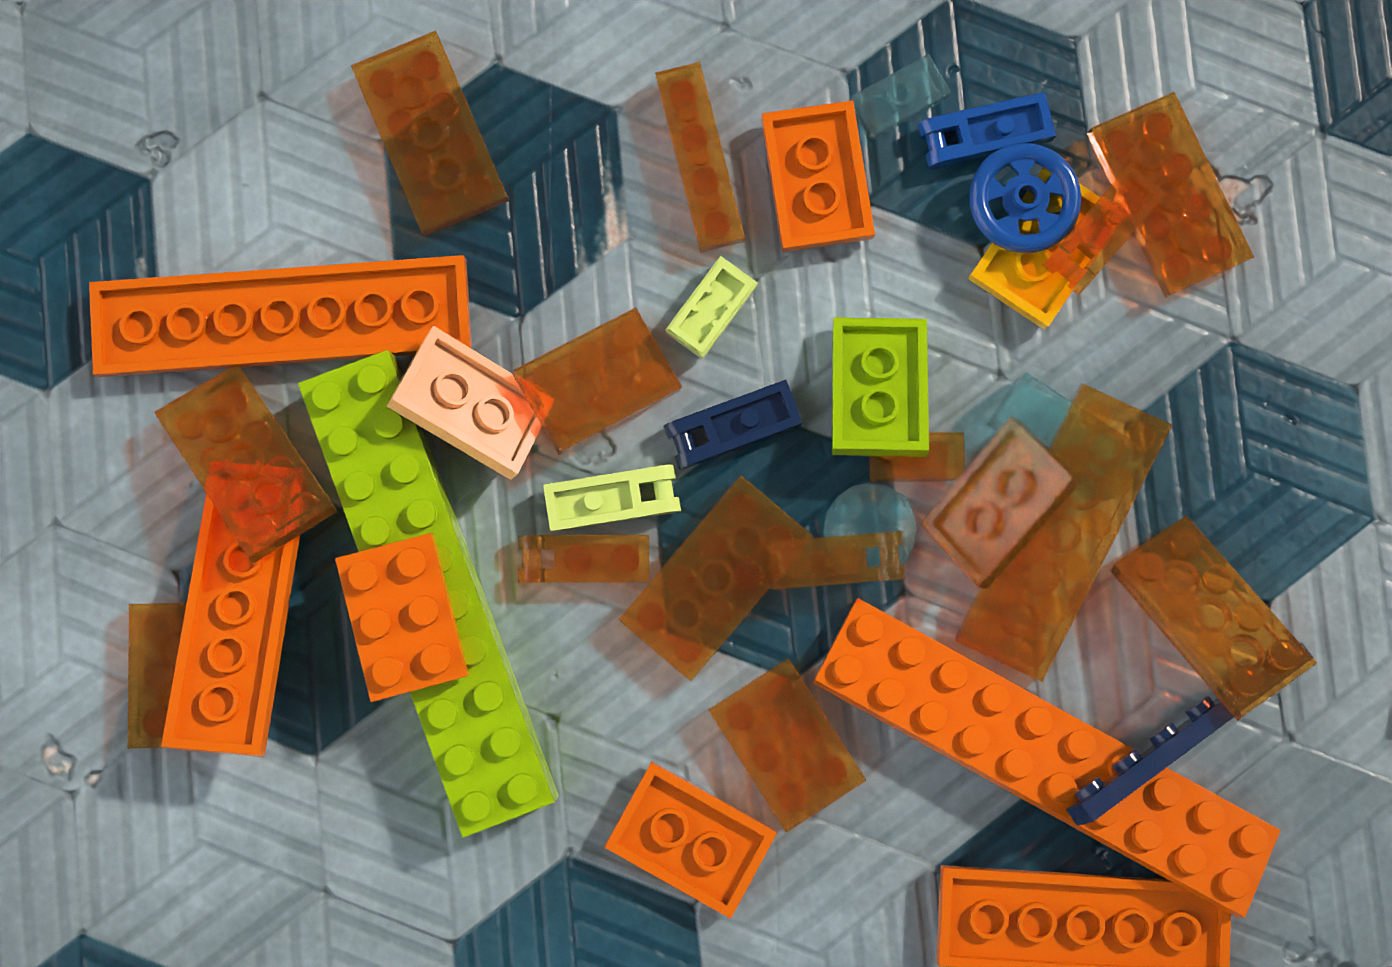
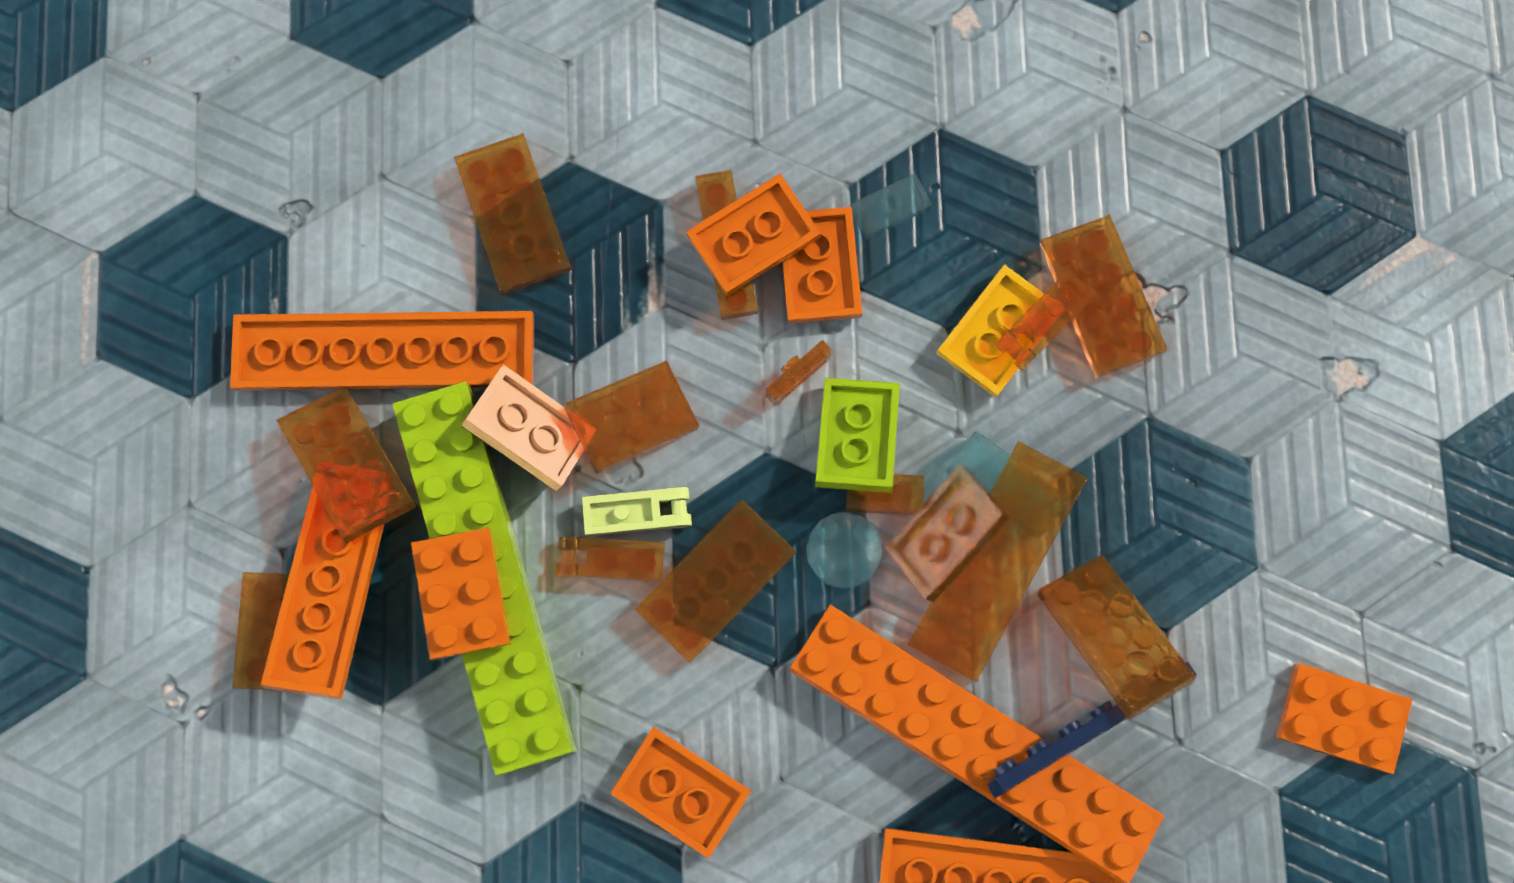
camera: 10 degrees right, 5 degrees down
dark blue plate [663,379,803,470] -> none
yellowish green plate [665,256,758,360] -> none
clear orange plate [708,658,866,833] -> none
clear orange plate [767,531,905,590] -> none
blue plate [918,92,1056,170] -> none
blue plate [969,143,1081,253] -> none
none -> orange plate [686,173,821,296]
none -> clear orange plate [766,340,831,406]

